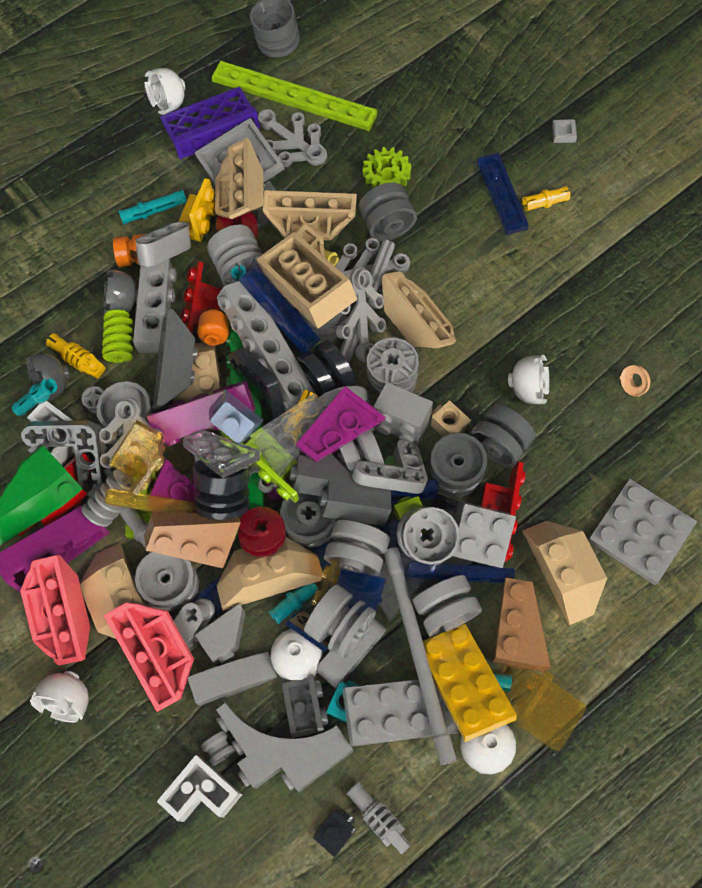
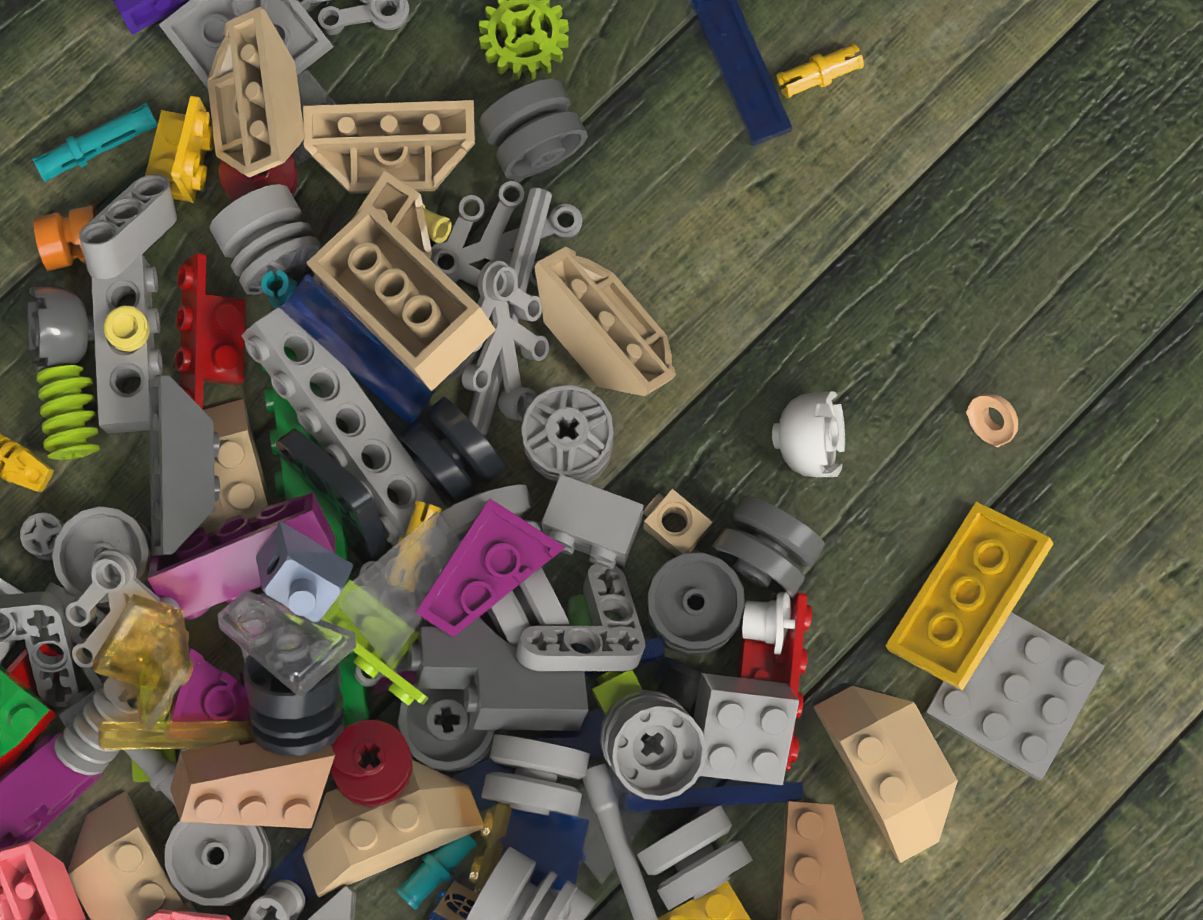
camera: 10 degrees left, 10 degrees up
orange head [197,309,230,346] -> none
none -> light yellow tile [104,306,150,351]
none -> white piece [742,592,795,654]
none -> yellow plate [885,502,1053,691]

